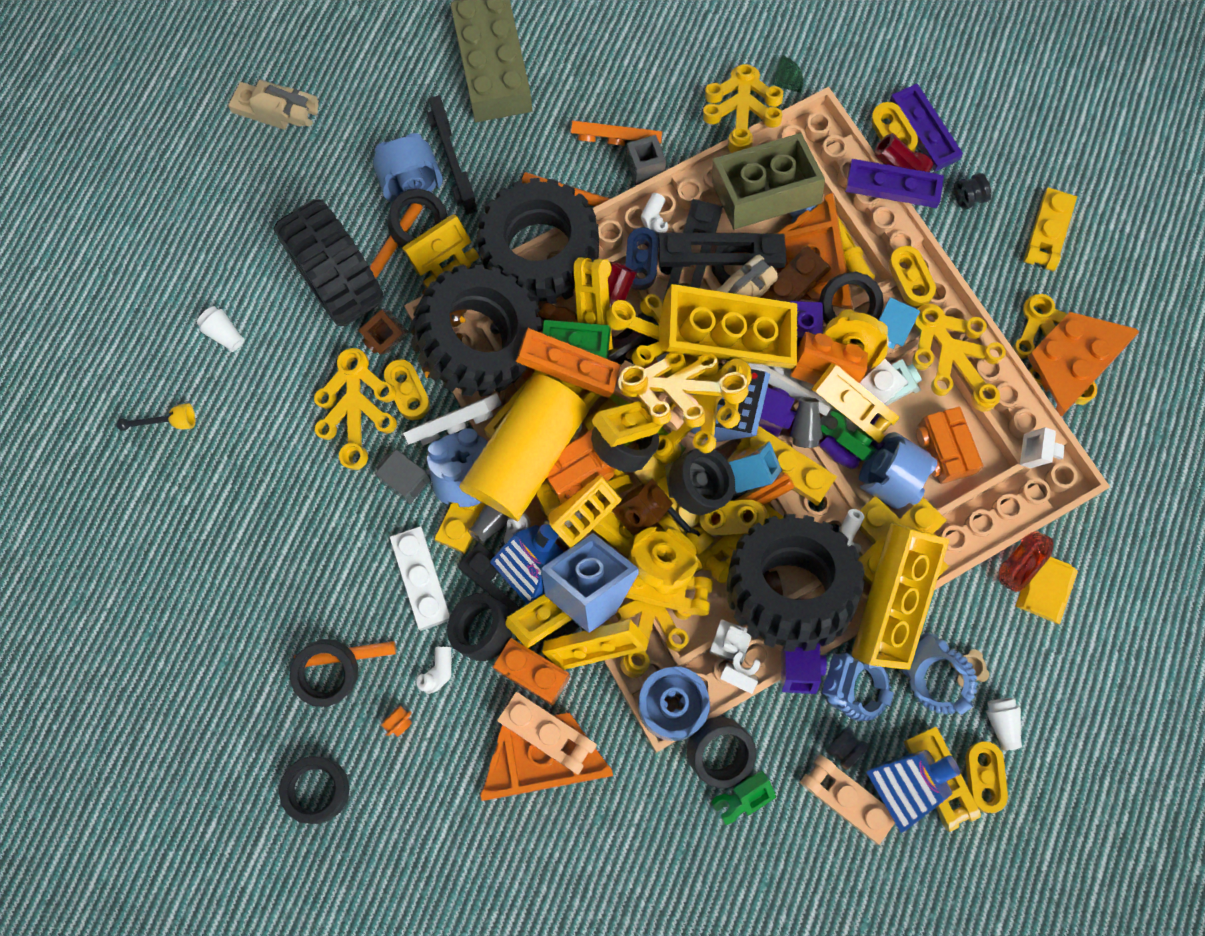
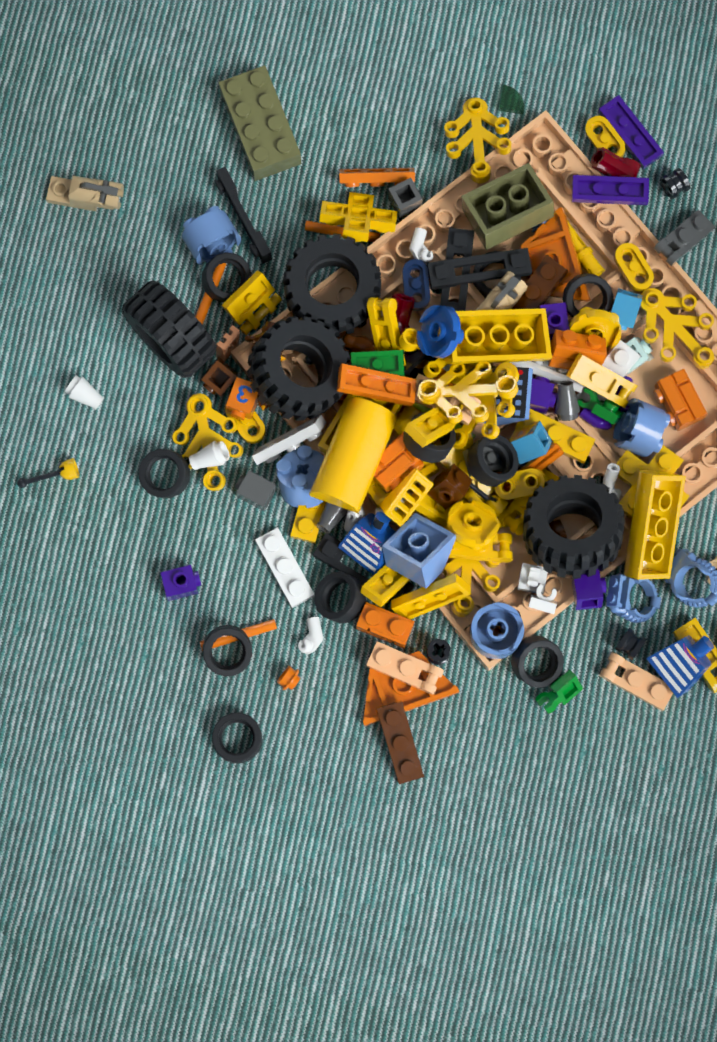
camera: 10 degrees left, 5 degrees up
none -> black tyre [139,449,190,498]
none -> dark purple brick [160,565,202,601]
none -> white cone [189,441,230,470]
none -> nougat tile [216,325,240,362]
none -> orange brick [226,377,259,420]
none -> yellow plate [319,192,398,242]
none -> reddish brown plate [376,700,424,784]
none -> blue plate [417,305,464,358]
none -> black bush [427,639,451,665]
none -> dark grey plate [653,210,715,266]

